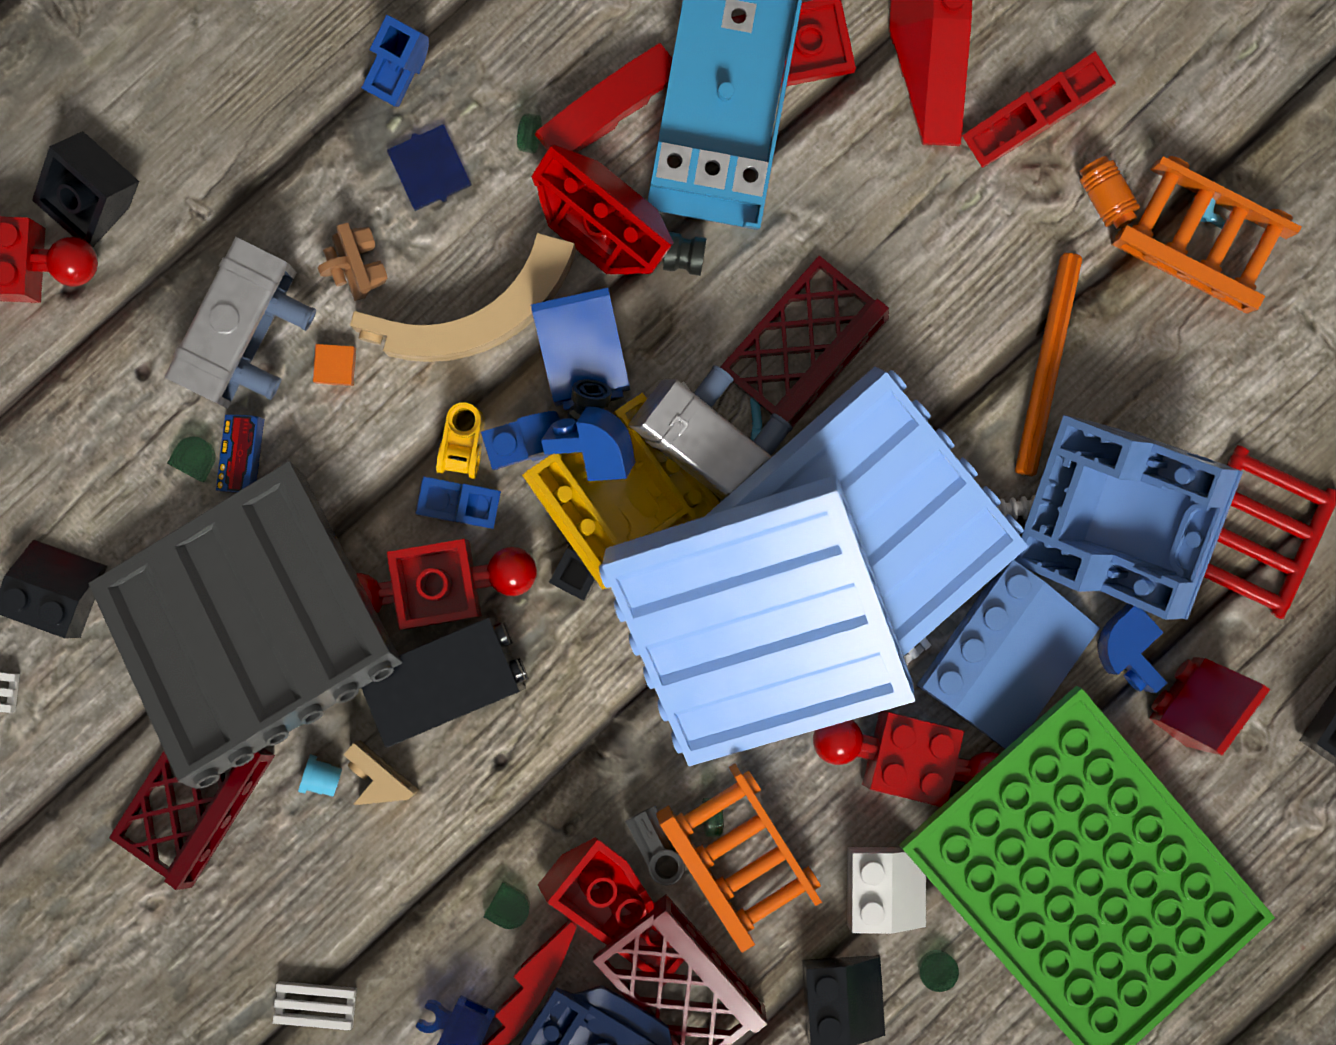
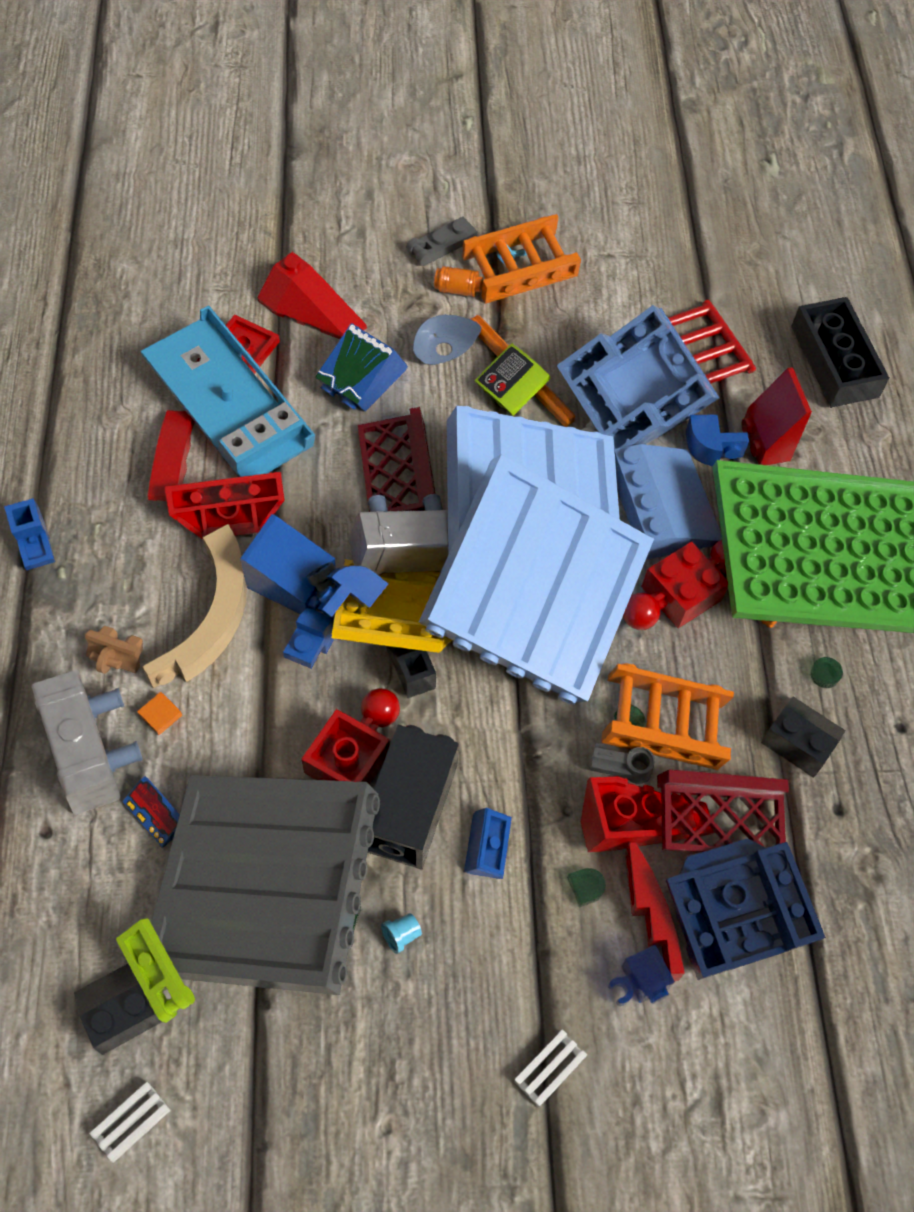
camera: 50 degrees left, 25 degrees down
dark red fence [109,748,275,890] -> none
clear green tile [167,436,216,482] -> none
tan slope [344,740,419,805] -> none
clear blue piece [387,124,472,211] -> none
blue slope [415,476,501,529] -> none
yellow piece [436,402,485,479] -> none
clear green tile [517,113,542,154] -> none
pearl dark grey wheel [663,232,707,276] -> none
white slope [847,847,926,934] -> none
red slope [962,51,1116,168] -> none
none -> lime plate [116,918,195,1023]
none -> slope [315,323,408,412]
none -> dark grey plate [406,216,478,266]
none -> sand blue piece [413,314,481,365]
none -> blue slope [464,808,512,879]
none -> slope [474,343,551,416]

